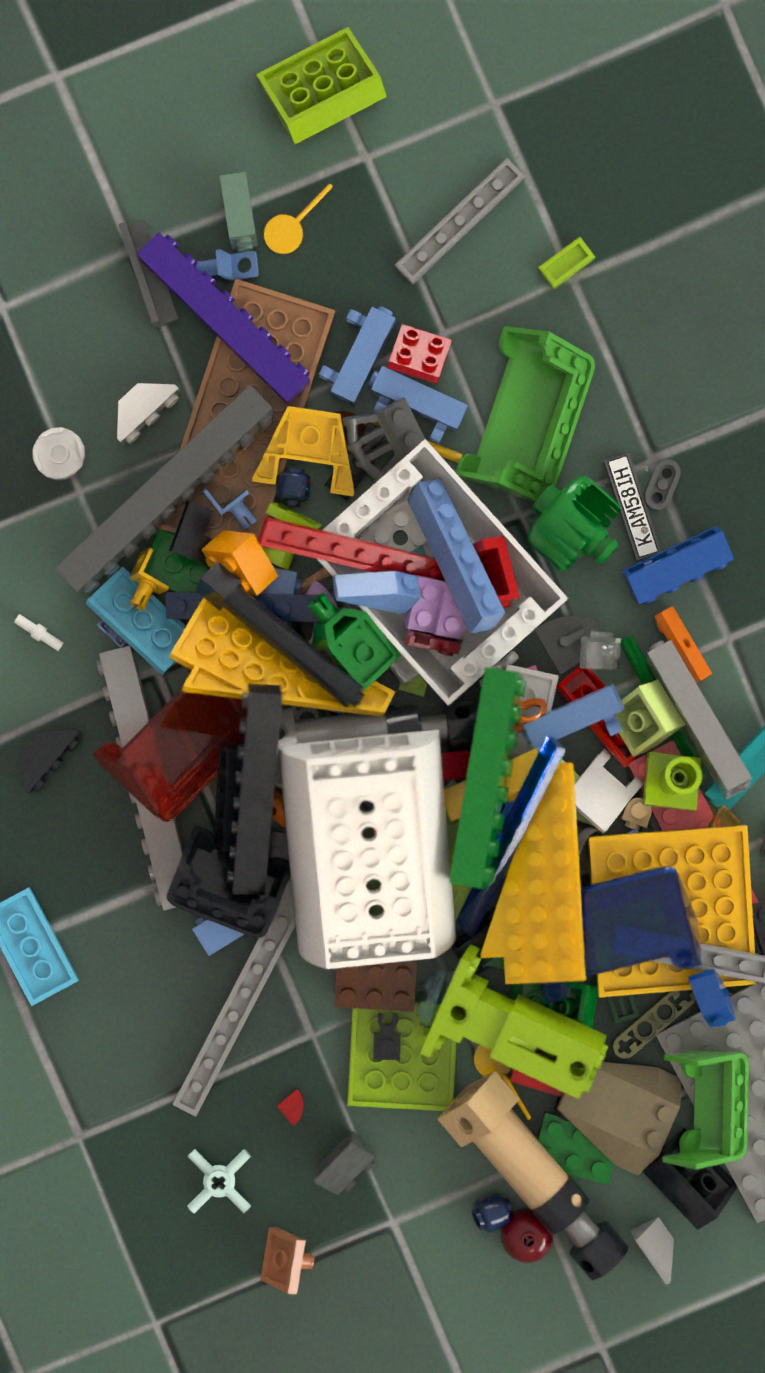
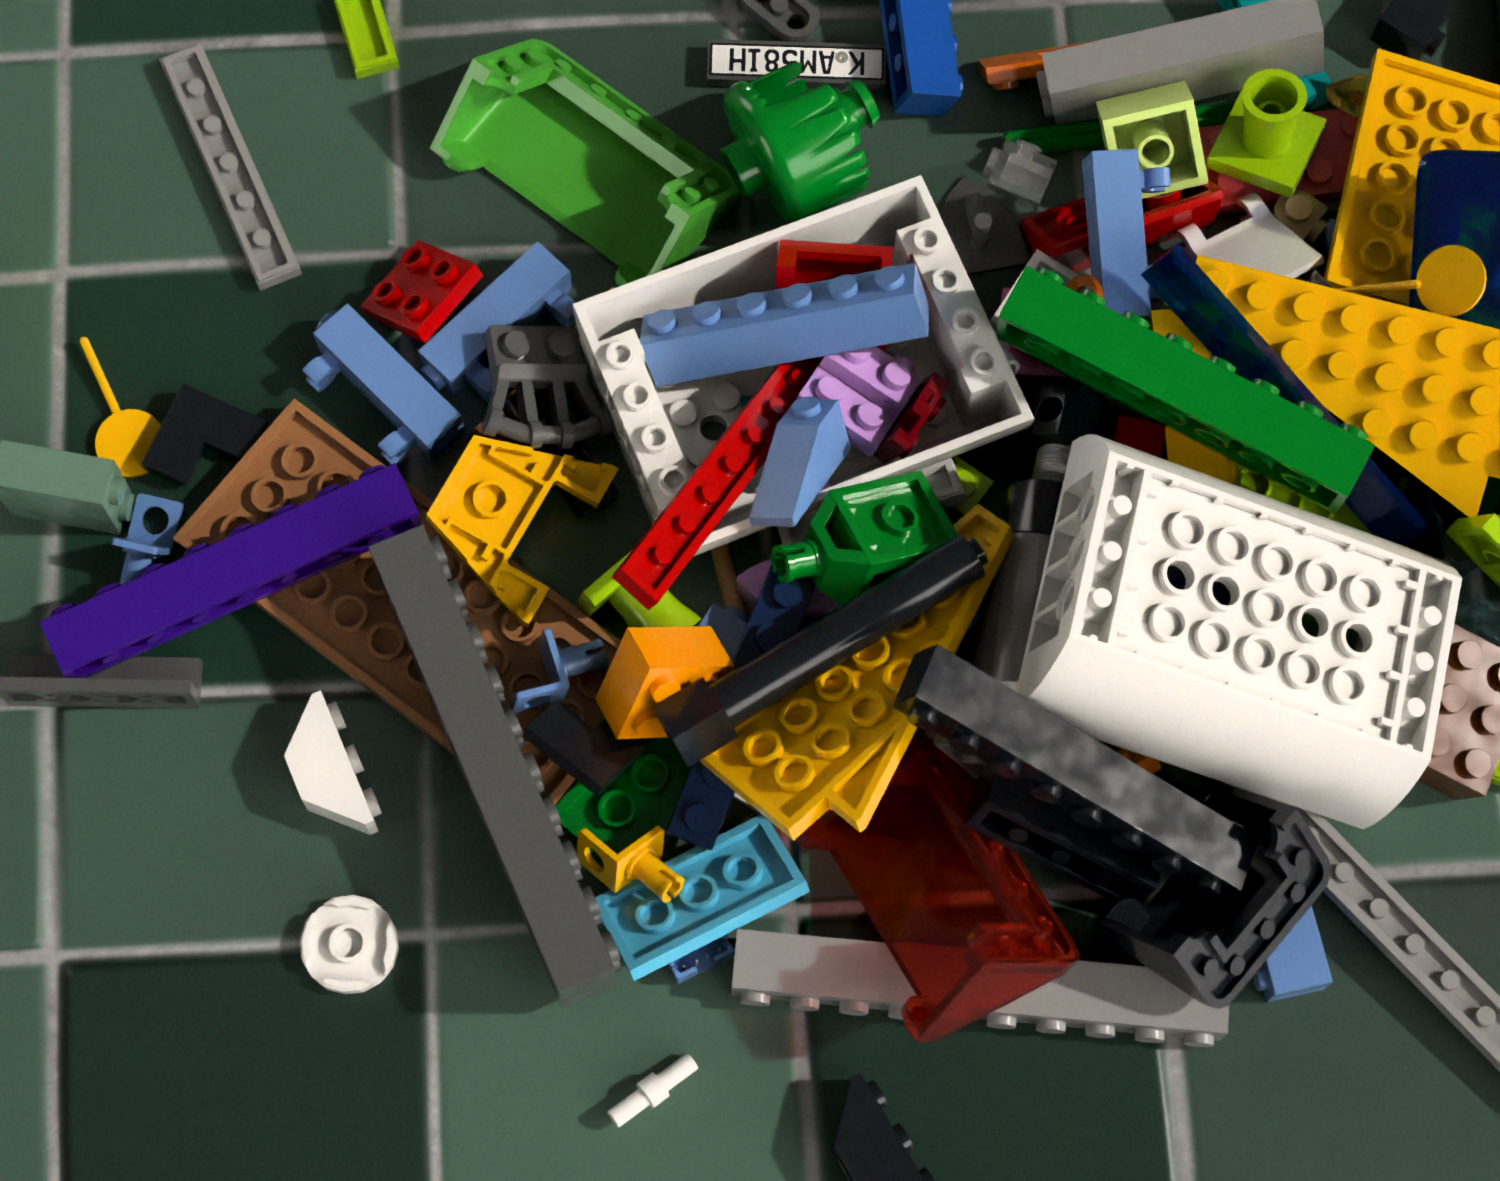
camera: 70 degrees left, 15 degrees down
dark blue head [276,468,311,507] -> none
none -> black tile [141,384,269,487]
none -> yellow piece [1336,245,1487,317]

